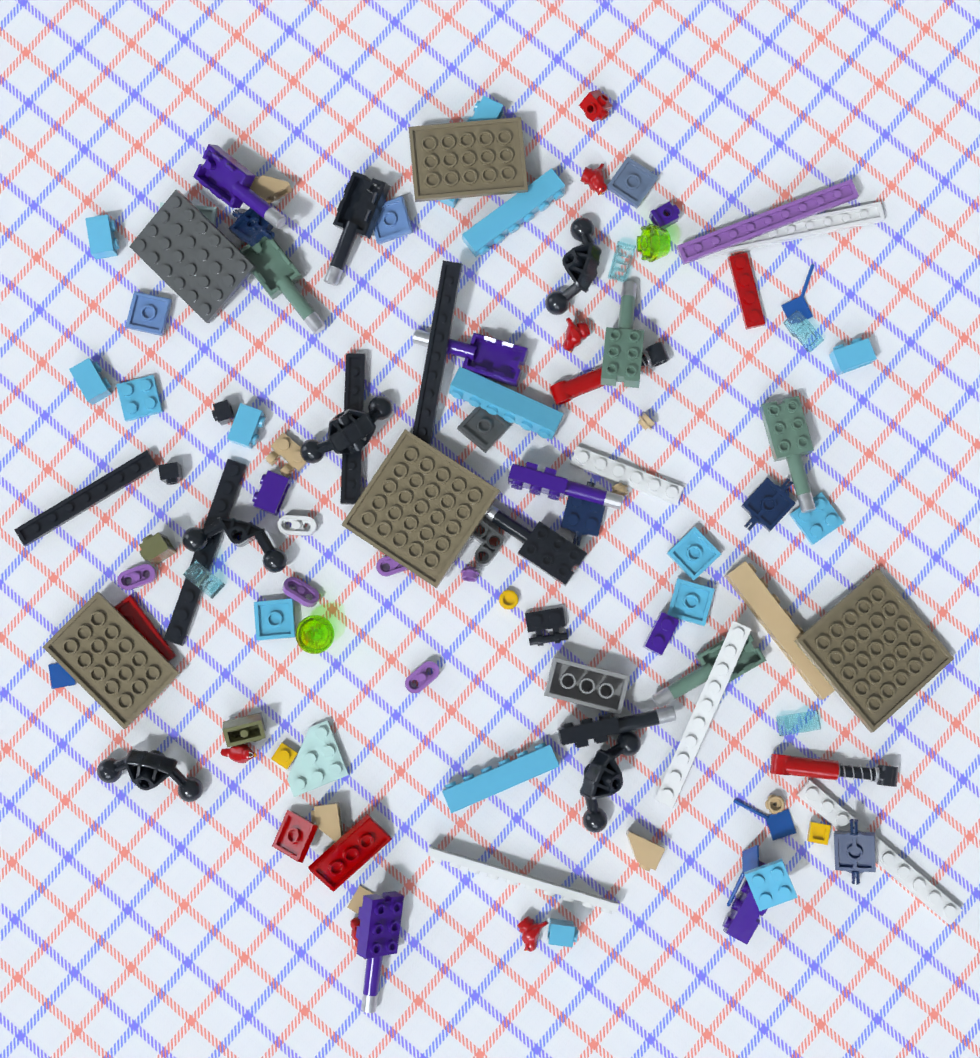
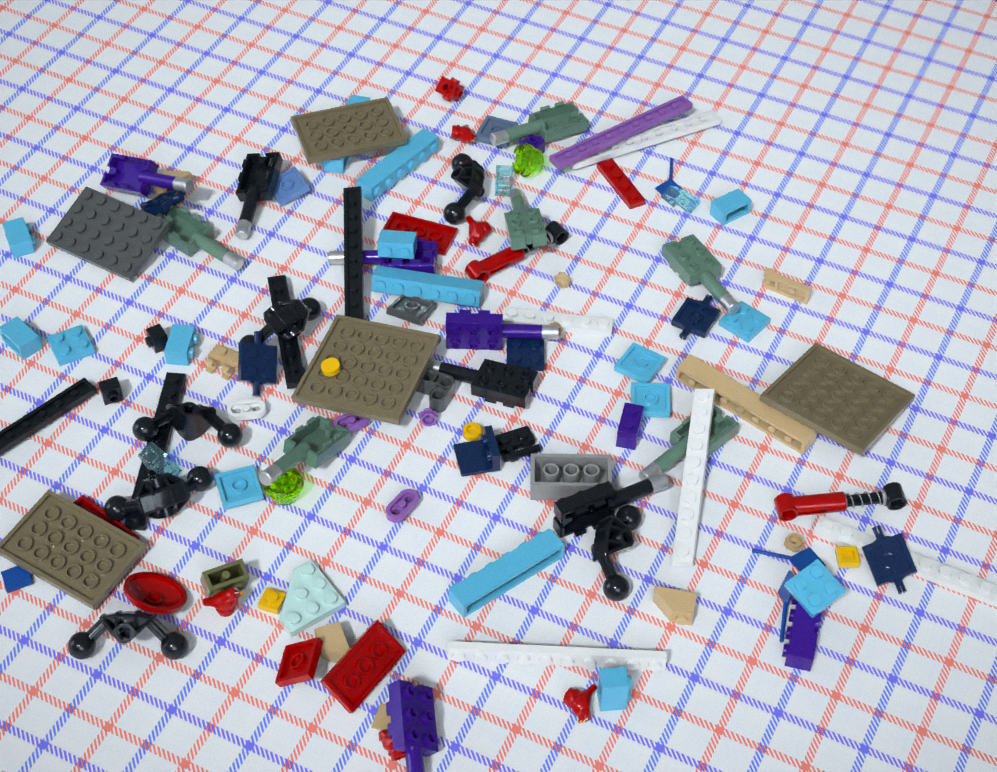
camera: 15 degrees left, 35 degrees down
medium lavender plate [117,564,157,590] -> none
medium blue plate [125,291,172,336] -> none
olive brick [139,532,177,565] -> none
dark purple brick [252,470,292,516] -> none
medium lavender plate [283,577,319,607] -> none
clear light blue slope [776,710,821,736] -> none
none -> black piece [104,466,213,521]
none -> red dish [123,572,187,614]
none -> dark blue plate [238,331,277,397]
none -> sand green piece [259,415,351,486]
none -> yellow tile [321,358,341,377]
none -> medium azure brick [377,230,417,259]
none -> red tile [379,212,458,256]
none -> dark blue bracket [453,425,500,477]
none -> sand green piece [490,101,589,146]
none -> tan plate [762,268,812,305]

